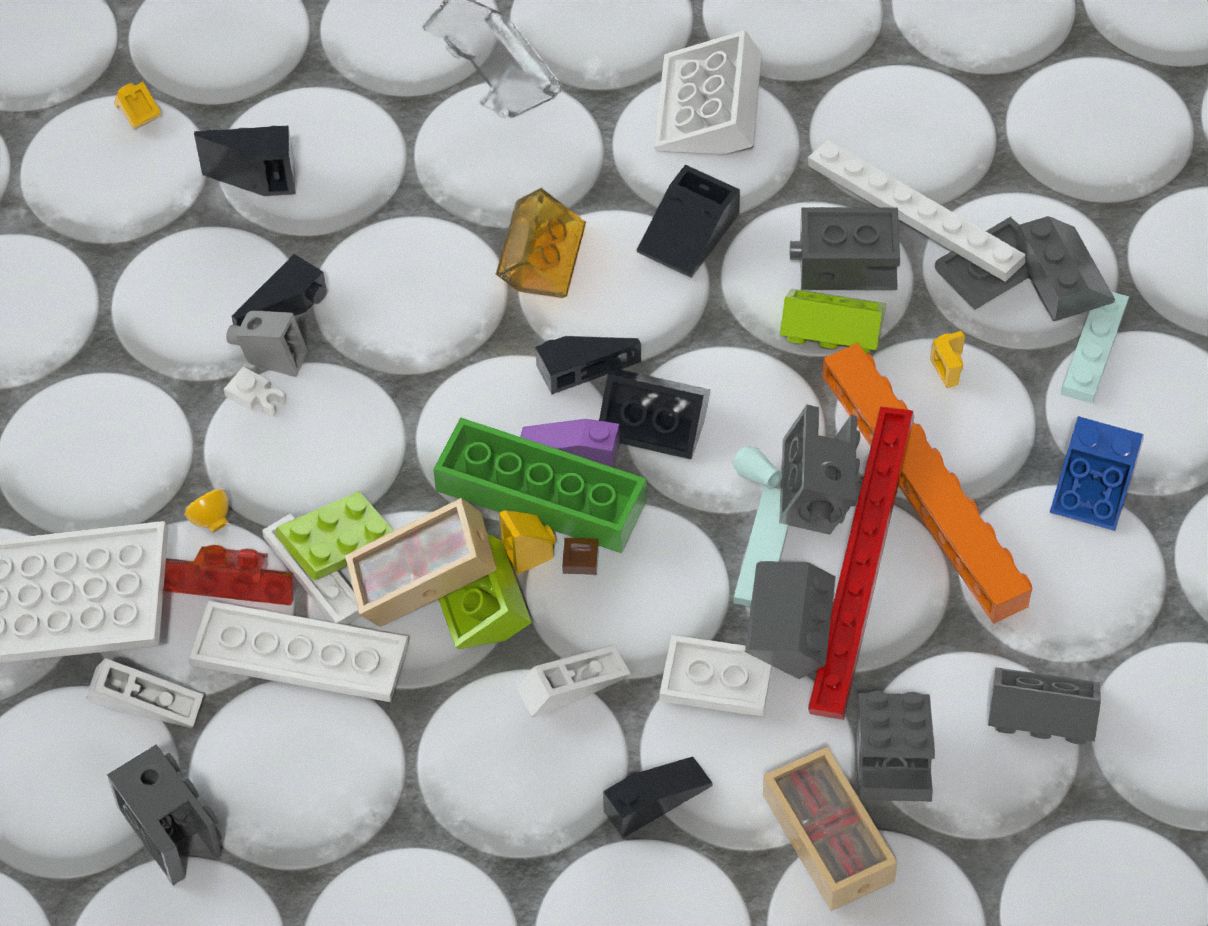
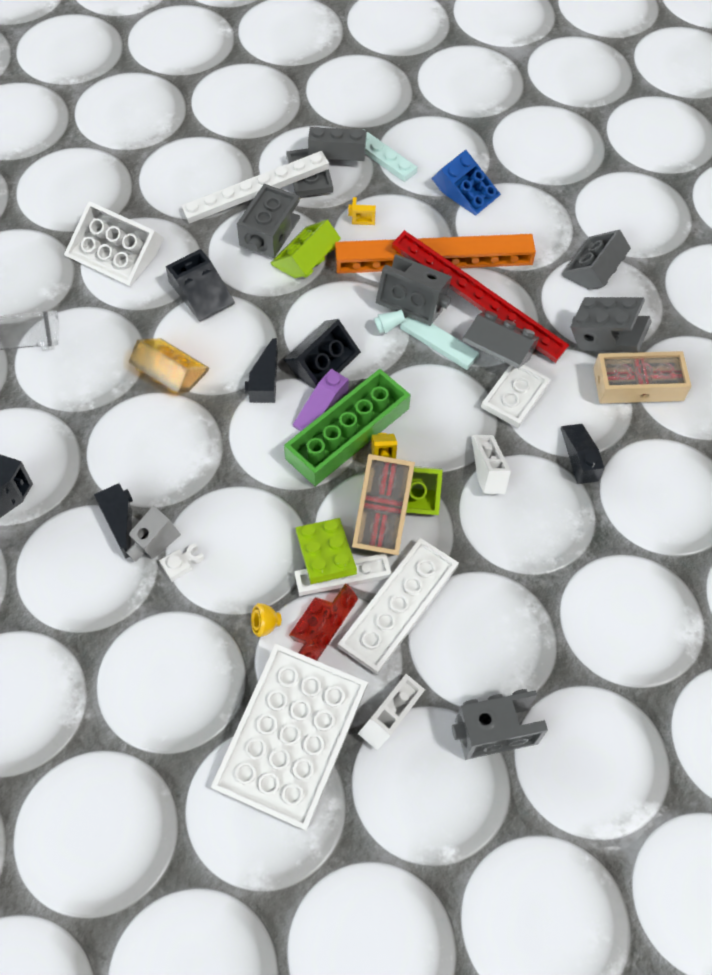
camera: 70 degrees left, 5 degrees up
reddish brown plate [562,538,599,575] -> none

